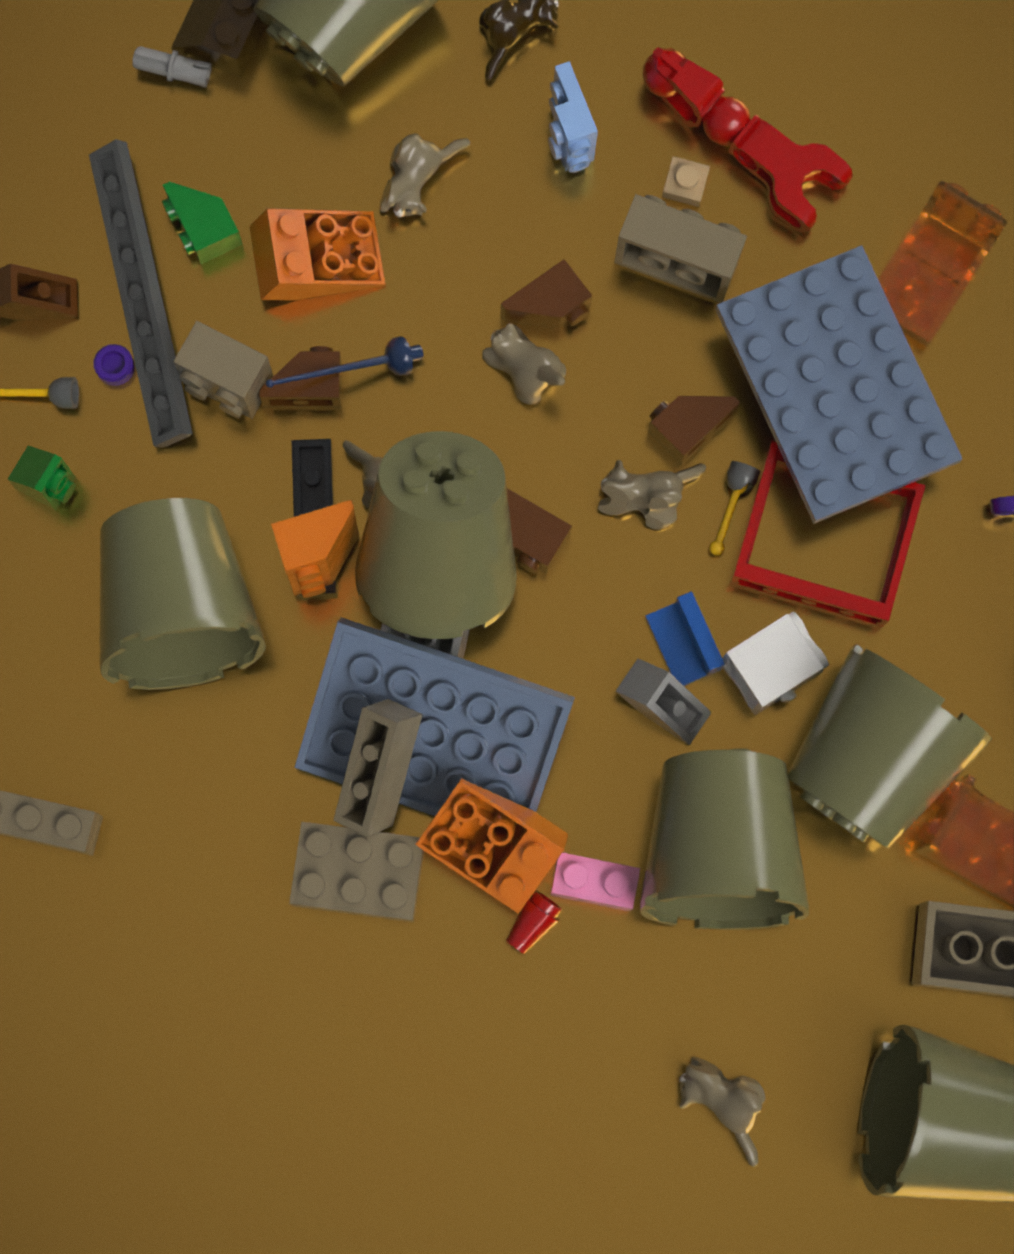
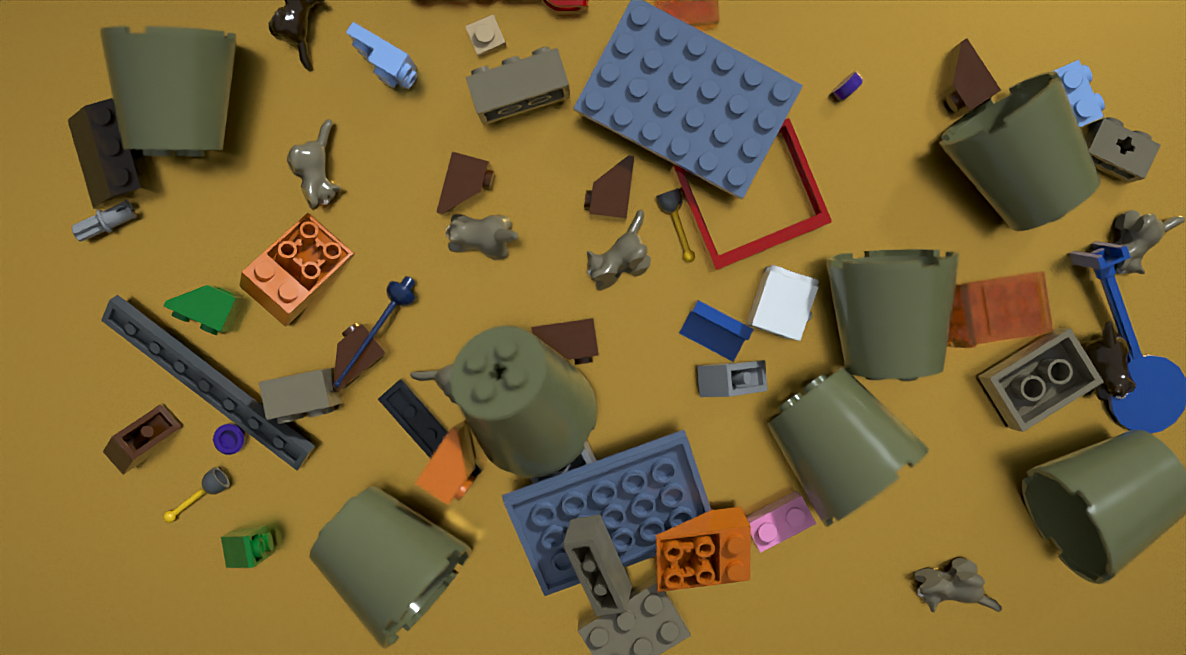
camera: 30 degrees left, 10 degrees up
red cone [506,890,562,954] -> none

